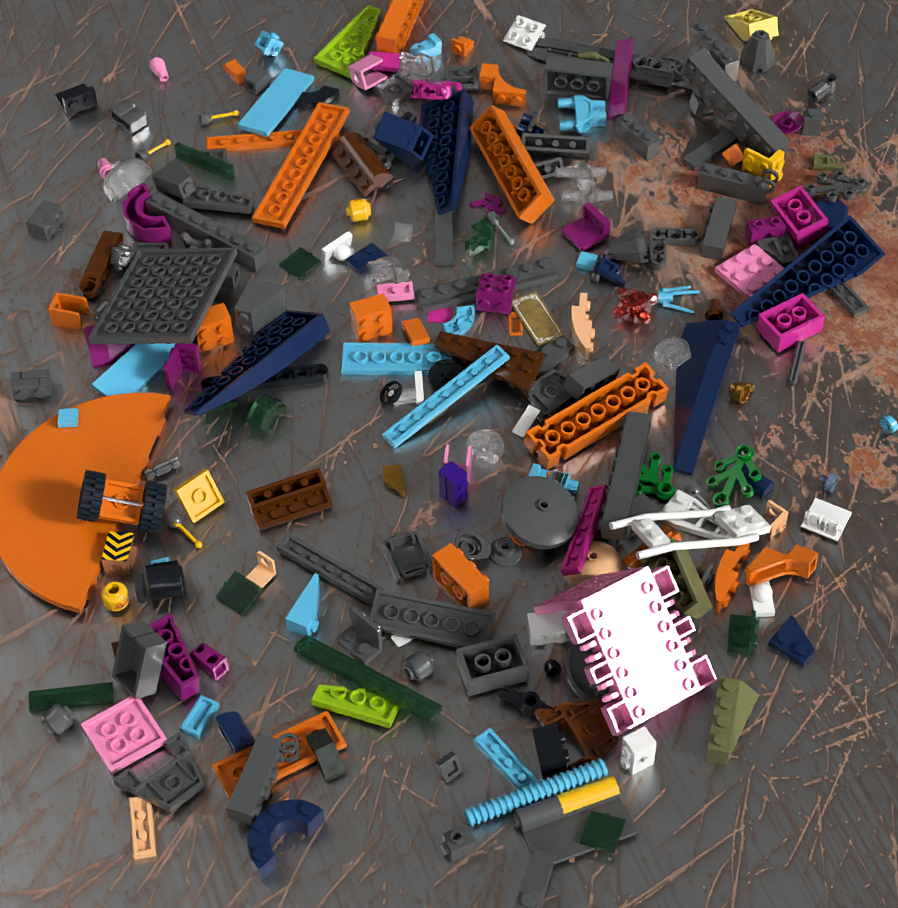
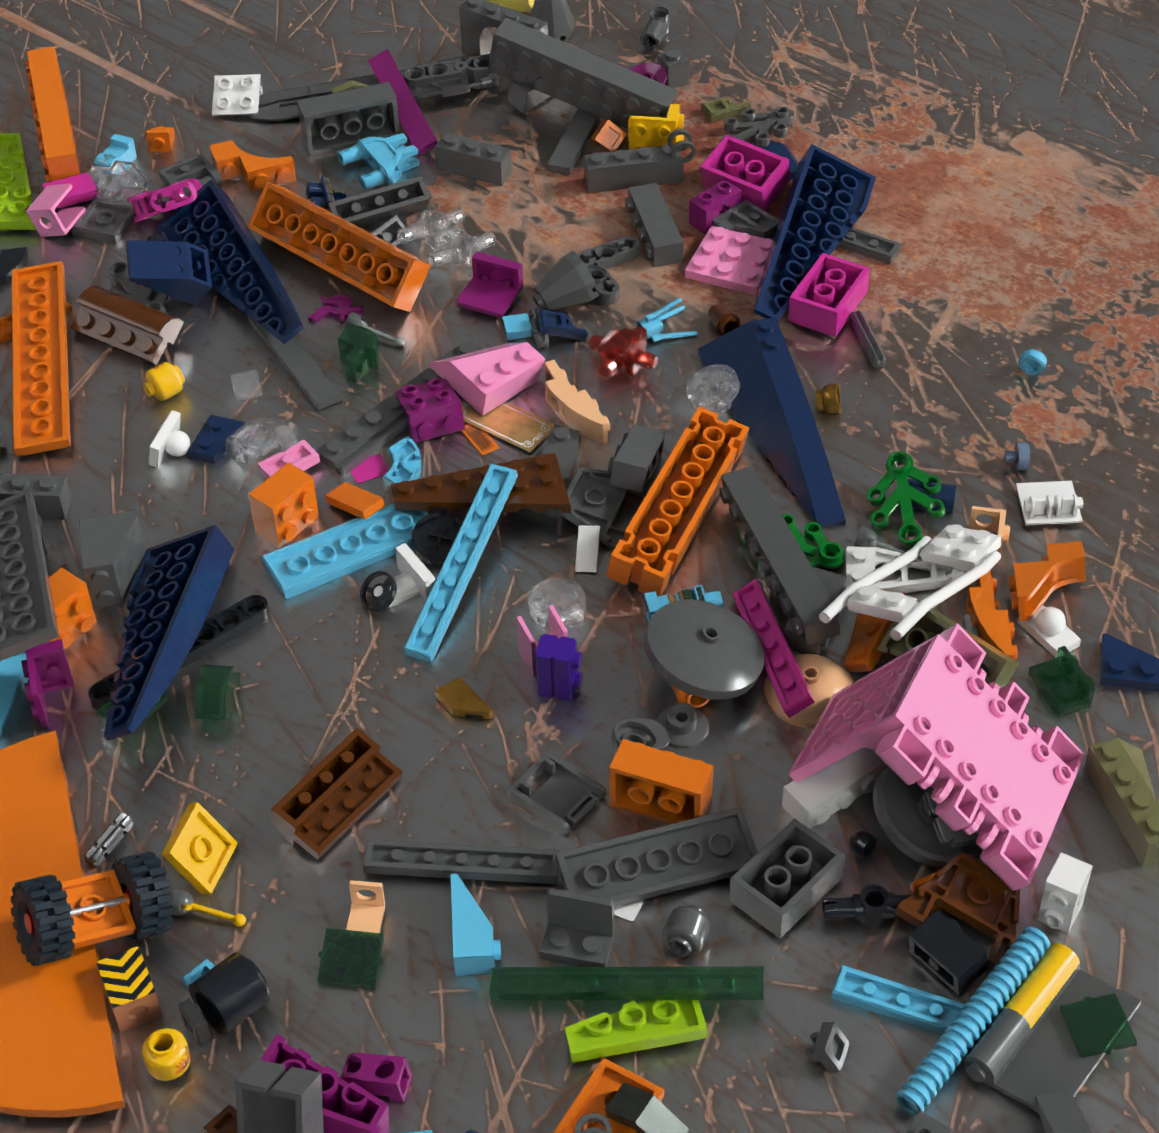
camera: 30 degrees left, 5 degrees down
clear green piece [279,247,321,280] -> none
none -> bright pink wedge [429,342,545,416]

